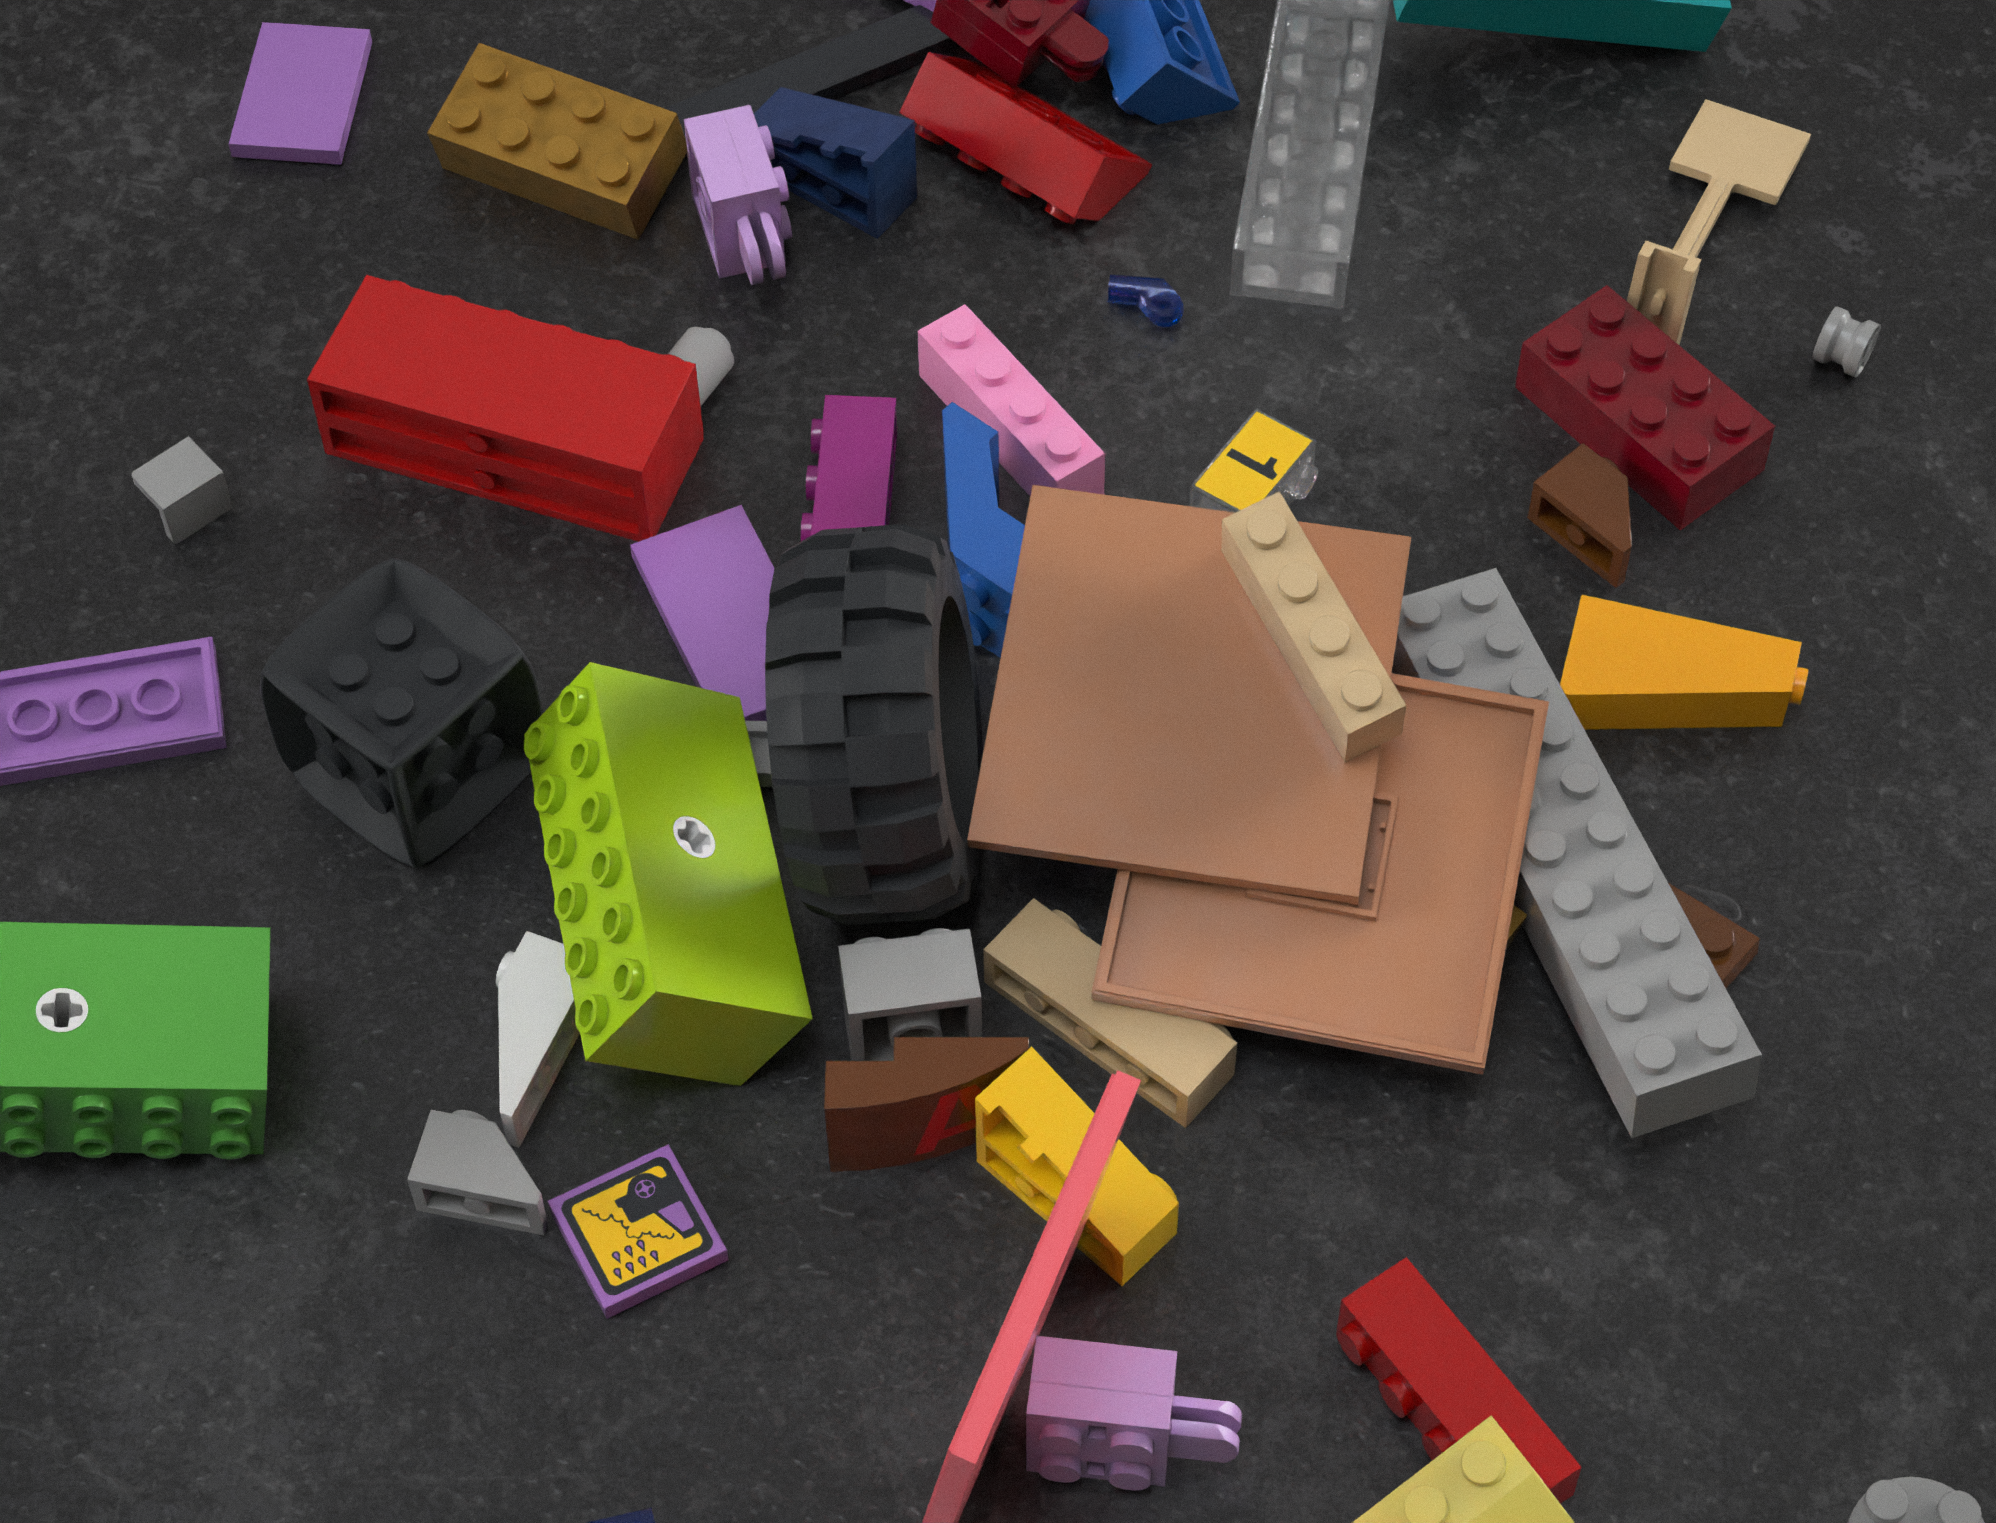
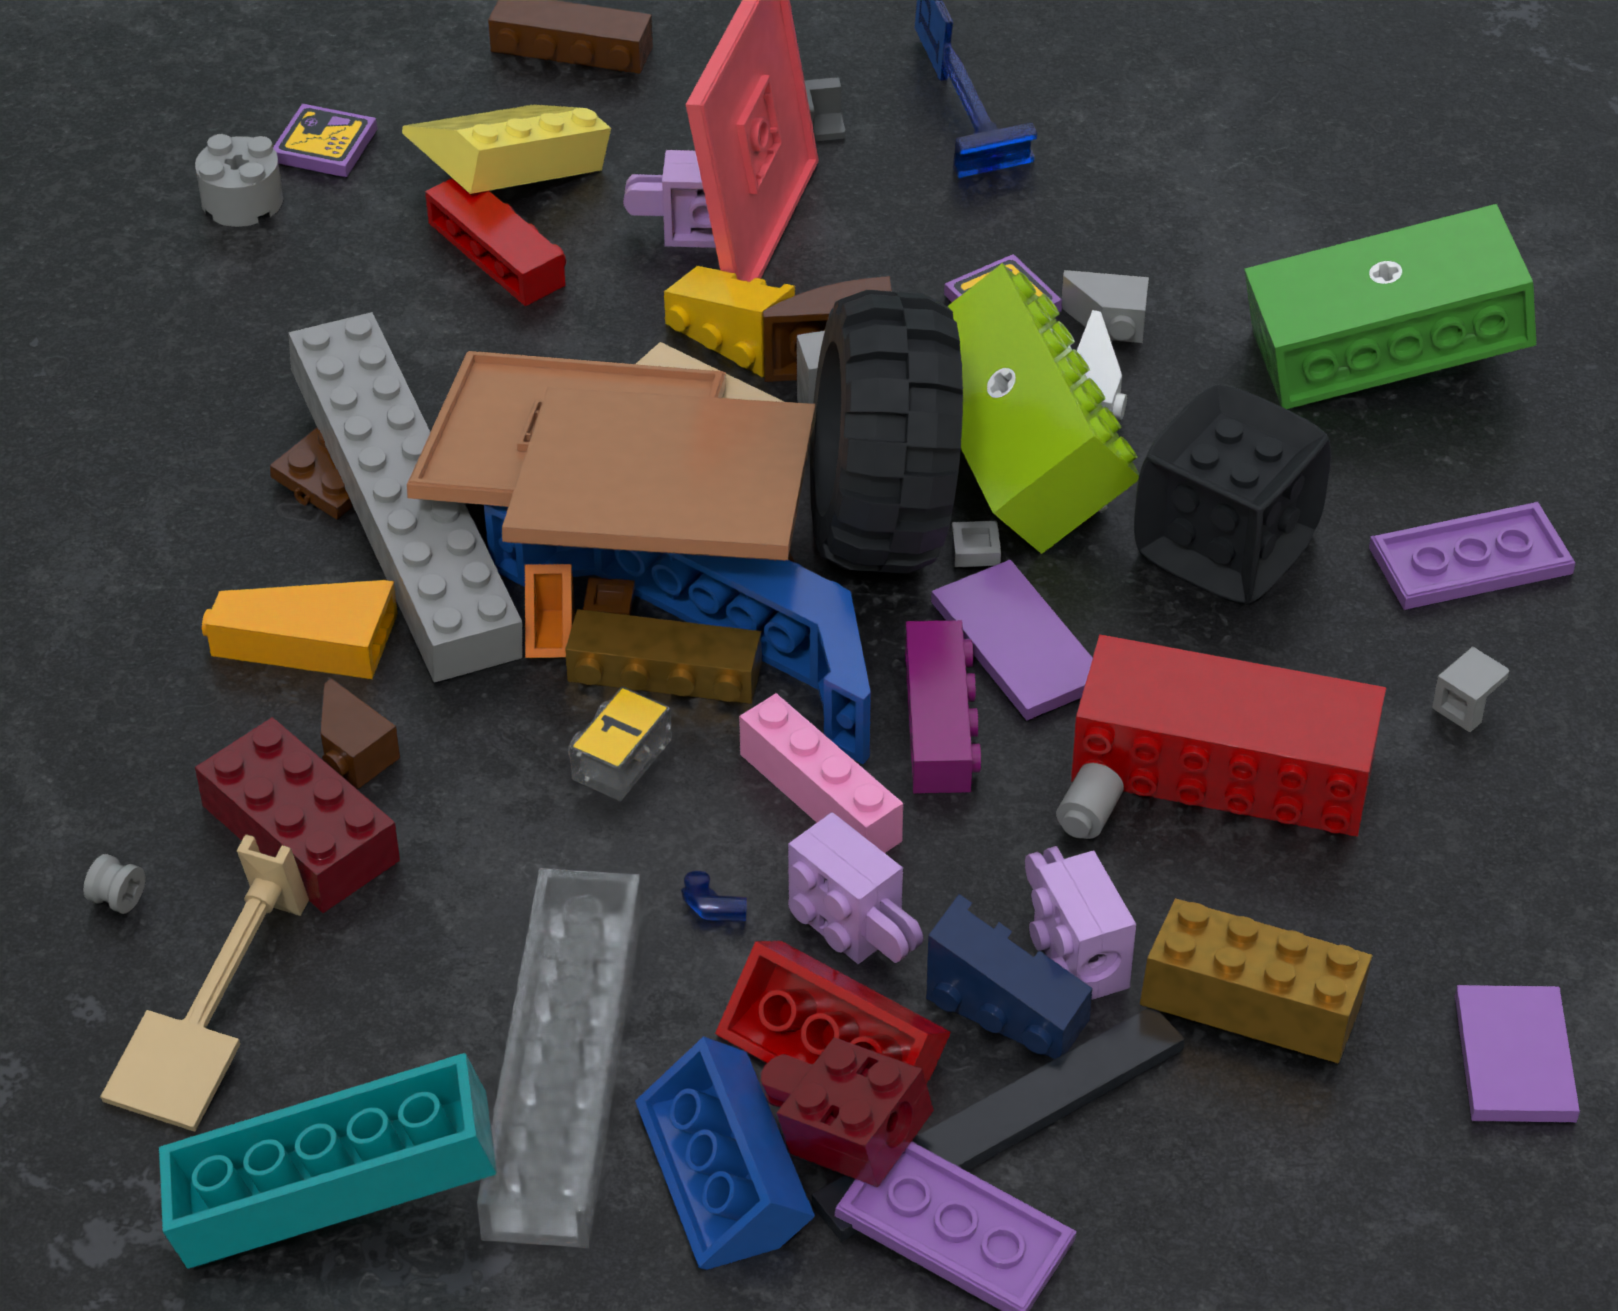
camera: 175 degrees right, 10 degrees down
tan brick [1221,491,1406,762] -> none
none -> lavender brick [788,812,923,964]

